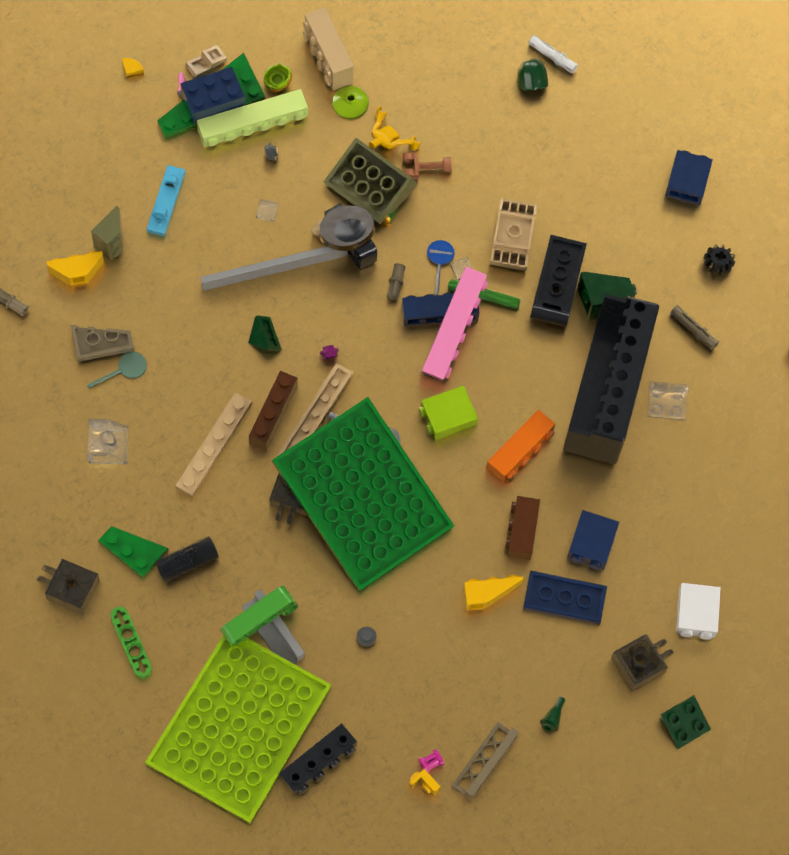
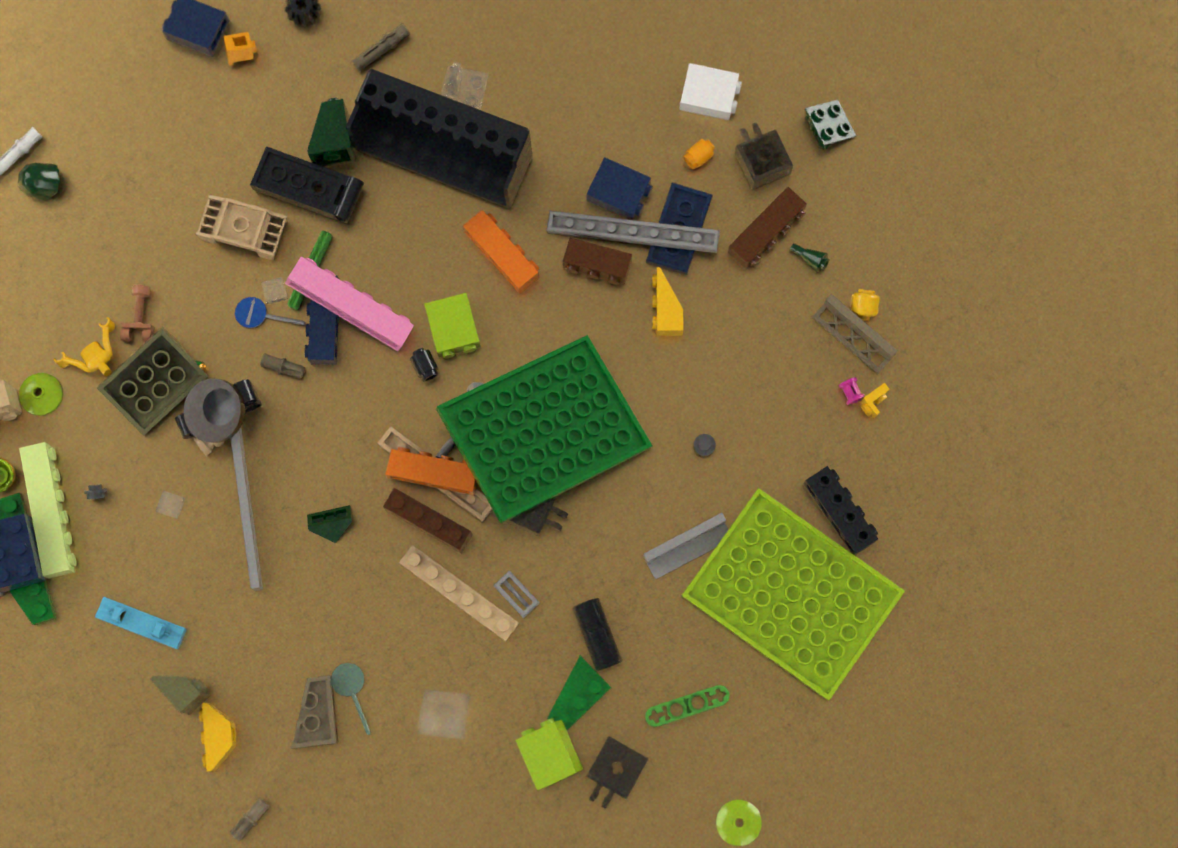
camera: 75 degrees left, 10 degrees up
bright green beam [220,586,298,647] -> none
magenta plate [320,345,339,359] -> none
none -> light orange brick [223,32,257,66]
none -> orange brick [385,447,477,495]
none -> black brick [410,348,439,382]
none -> light grey tile [493,570,540,618]
none -> lime brick [516,718,584,791]
none -> light grey tile [547,211,720,253]
none -> light orange brick [683,138,715,170]
none -> lime dish [716,800,762,846]
none -> reddish brown brick [728,187,807,269]
none -> yellow head [850,289,880,321]

